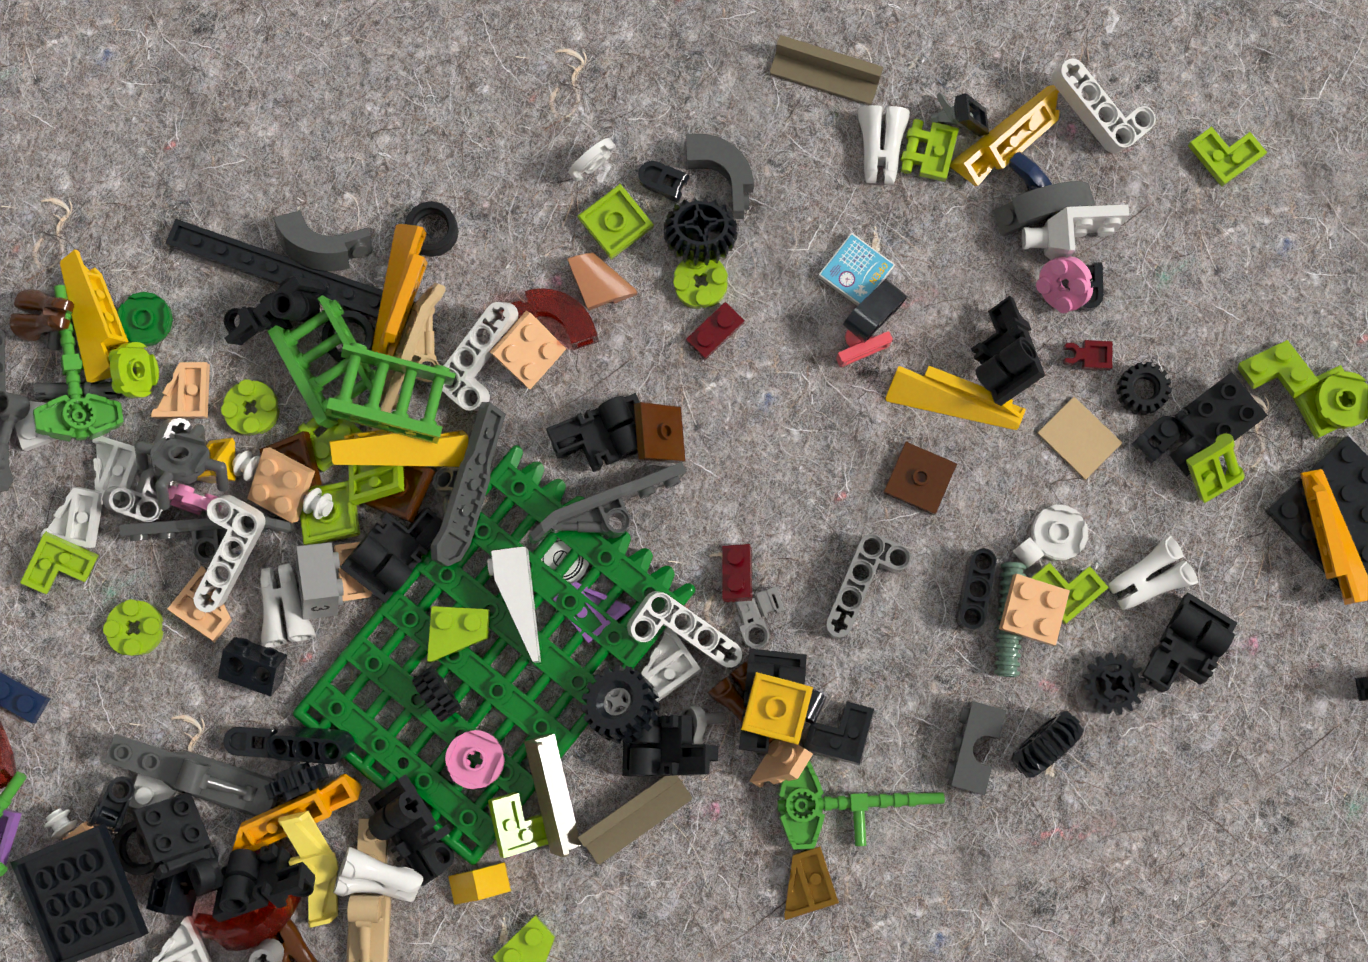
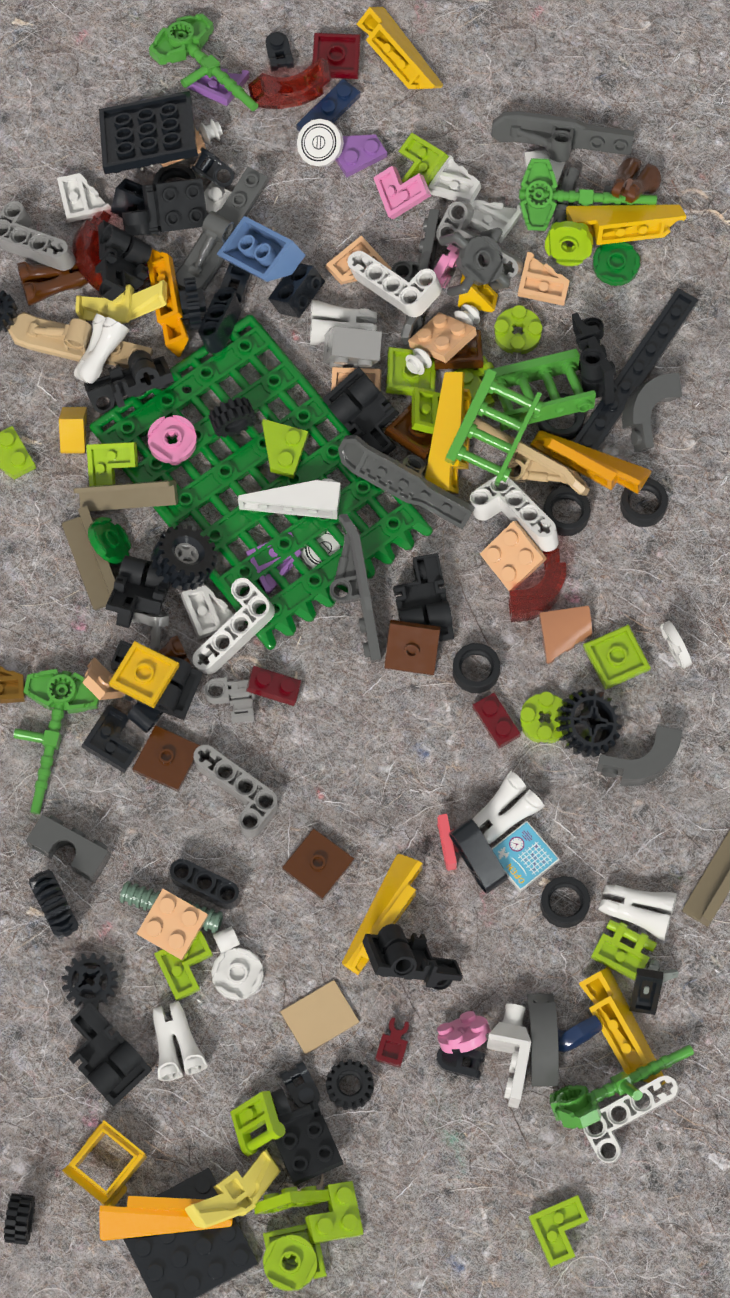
camera: 100 degrees right, 10 degrees down
lime plate [103,599,164,656] -> none
black plate [638,161,690,202] -> none
none -> yellow piece [62,1120,147,1206]
none -> green tile [88,517,131,564]
none -> reddish brown plate [132,725,200,792]
none -> light yellow plate [185,1149,281,1229]
none -> medium blue slope [217,216,306,282]
none -> lime plate [254,1186,330,1214]
none -> white tile [297,119,344,167]
none -> medium lavender wing [335,134,387,178]
none -> bright pink plate [373,166,431,219]
none -> black tyre [453,643,500,693]
none -> white piece [472,771,545,844]
none -> black tyre [540,876,590,928]
none -> black tyre [543,486,591,536]
none -> bright green bar [549,1045,694,1129]

